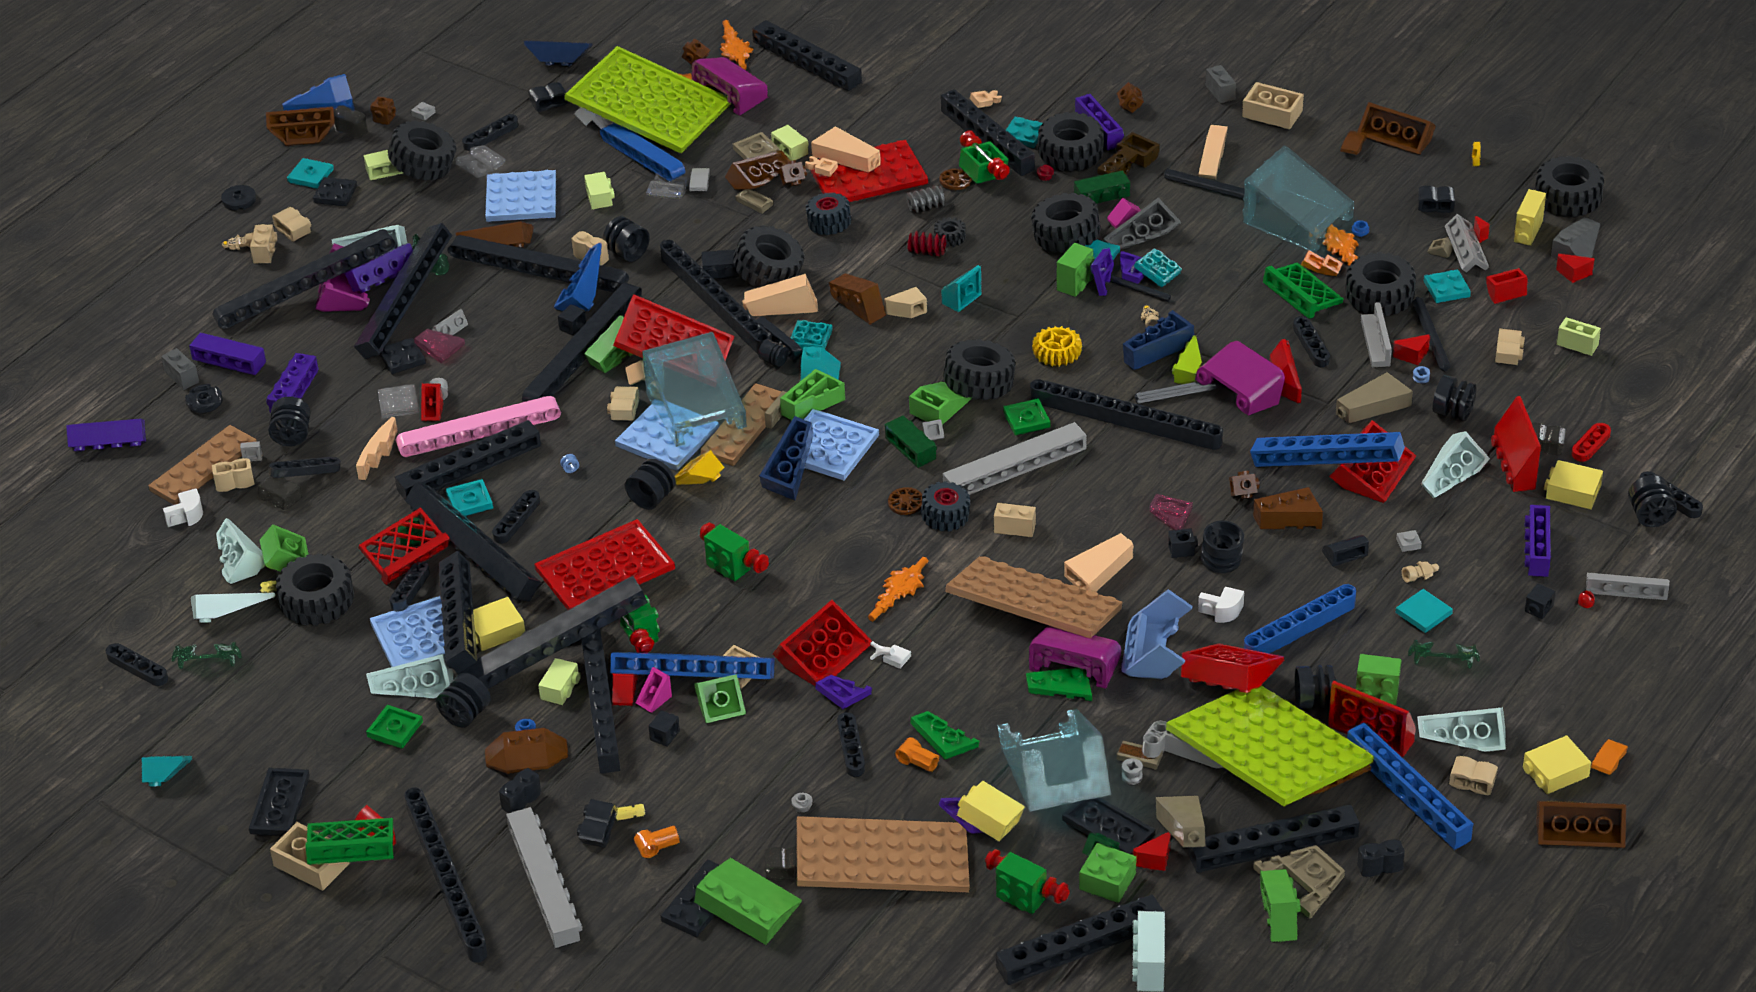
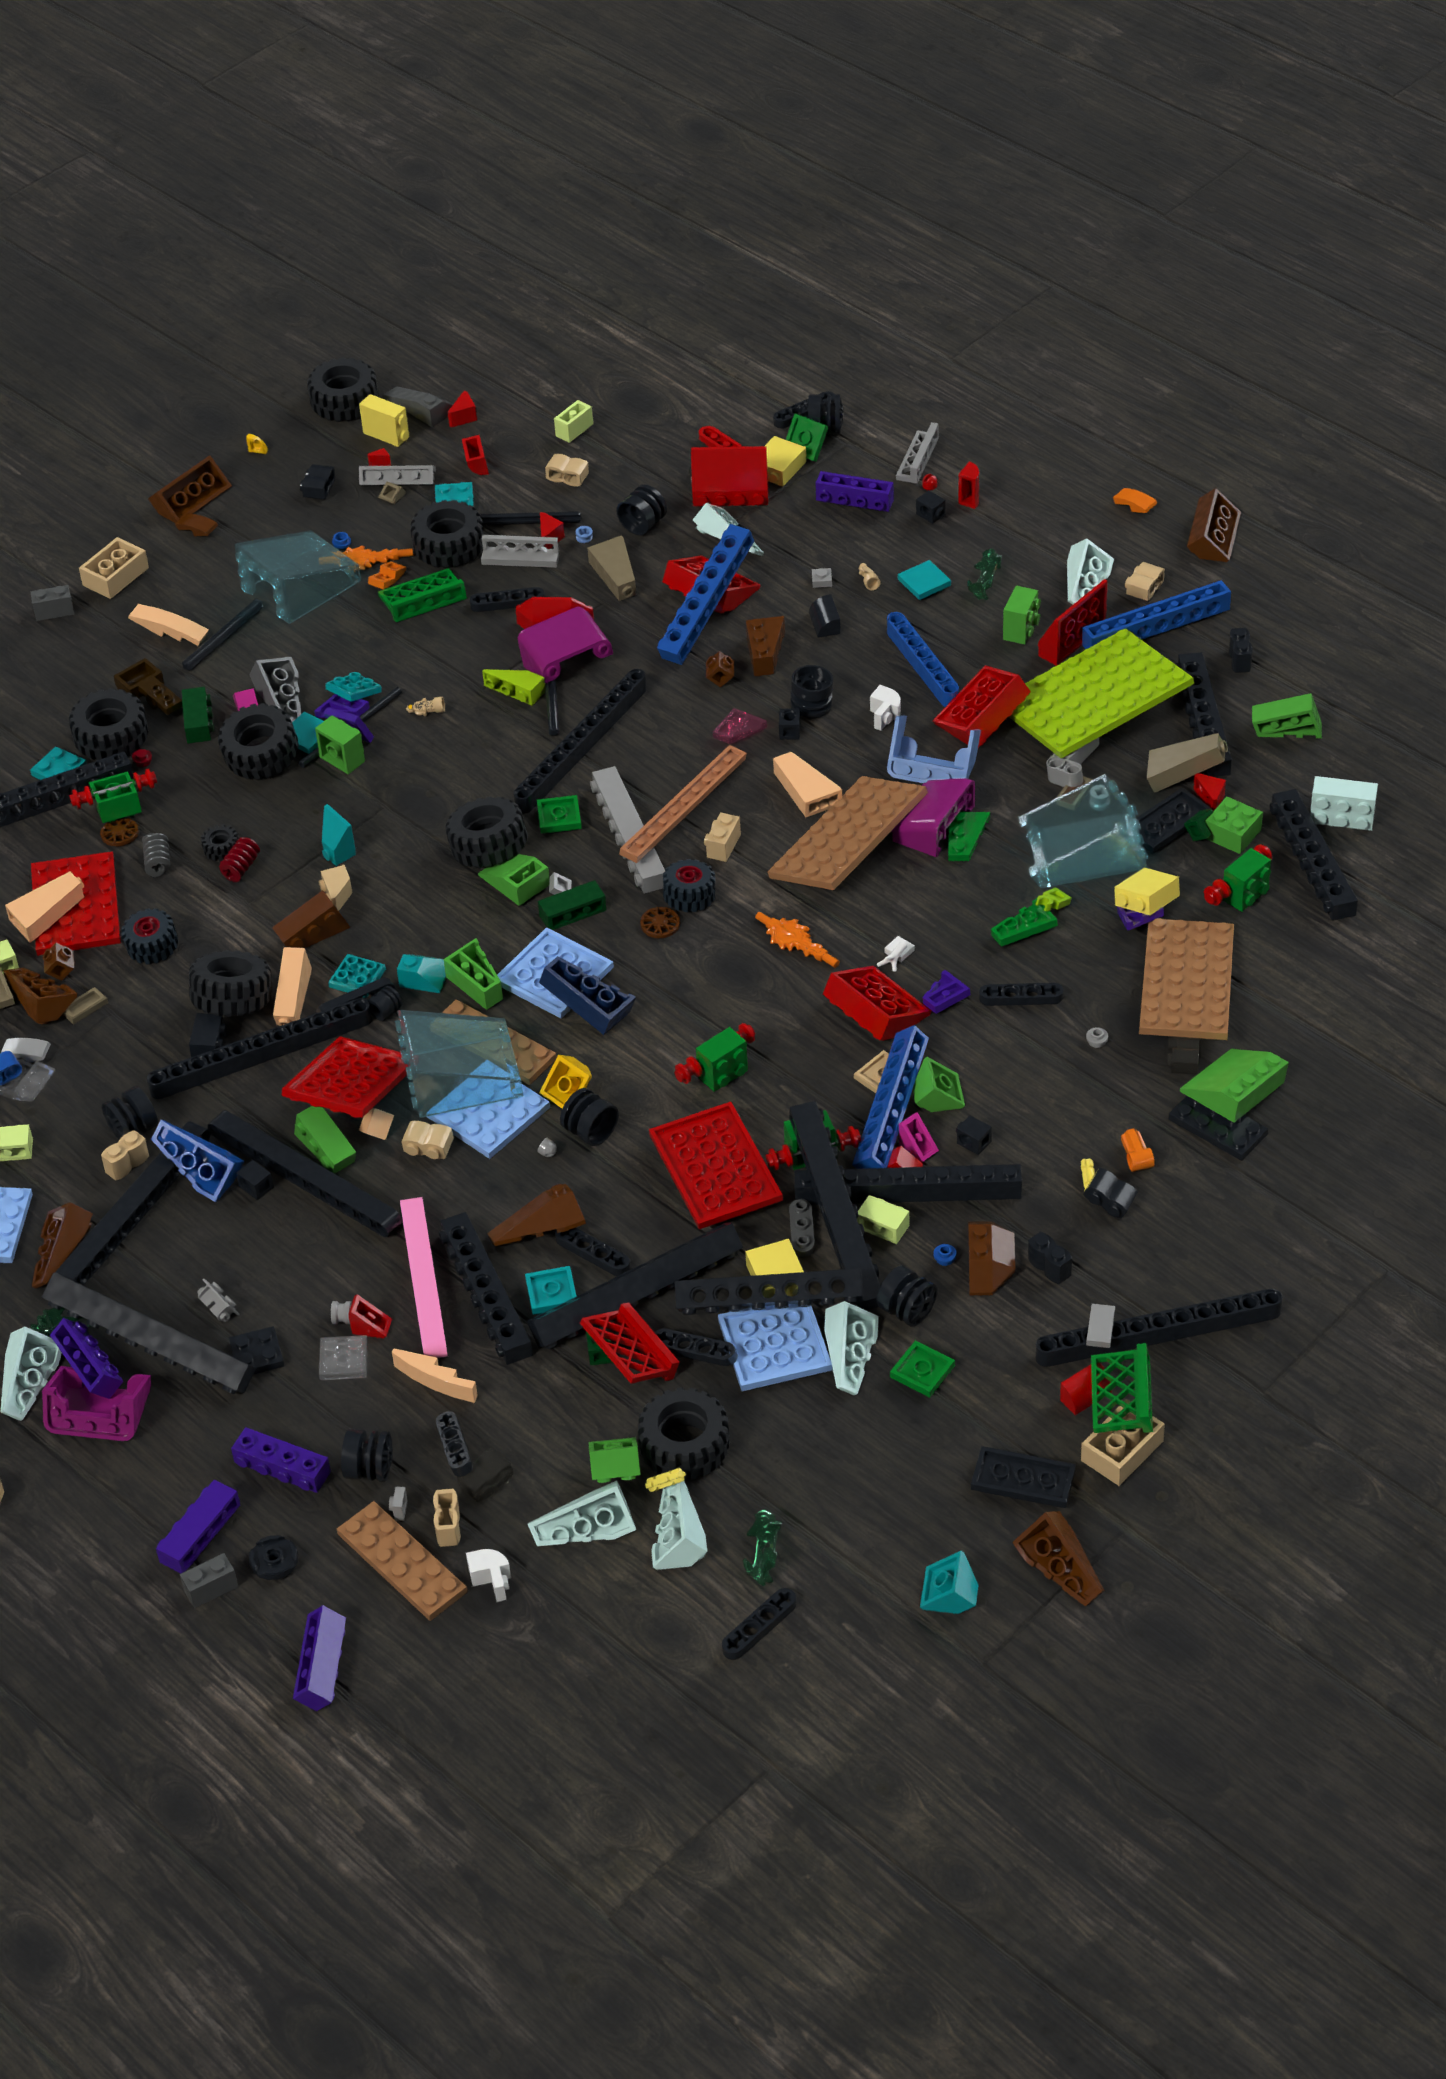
camera: 80 degrees left, 5 degrees up
black beam [212,229,395,329] -> none
clear pink wing [414,329,465,363] -> none
light grey brick [507,807,582,948] -> none
medium blue bush [560,454,579,473] -> none
dark tan tile [765,391,787,429] -> none
light nougat plate [805,156,838,177] -> none
orange piece [895,737,939,772] -> none
yellow gear [1032,326,1082,367] -> none
dark purple brick [1075,94,1124,151] -> none
reddish brown brick [1117,82,1144,113] -> none
dark blue wedge [1123,310,1194,370] -> none
dark tan wing [1254,845,1345,919] -> none
black wheel [1294,665,1336,709] -> none
light yellow brick [1523,736,1591,794] -> none
none -> reddish brown wedge [487,1183,586,1246]
none -> light grey hinge [537,1138,557,1157]
none -> nougat plate [619,745,747,863]
none -> green plate [786,414,829,462]
none -> red brick [958,461,979,509]
none -> reddish brown wedge [1012,1511,1104,1606]
none -> lime plate [1035,888,1072,911]
none -> light grey tile [1086,1304,1115,1348]

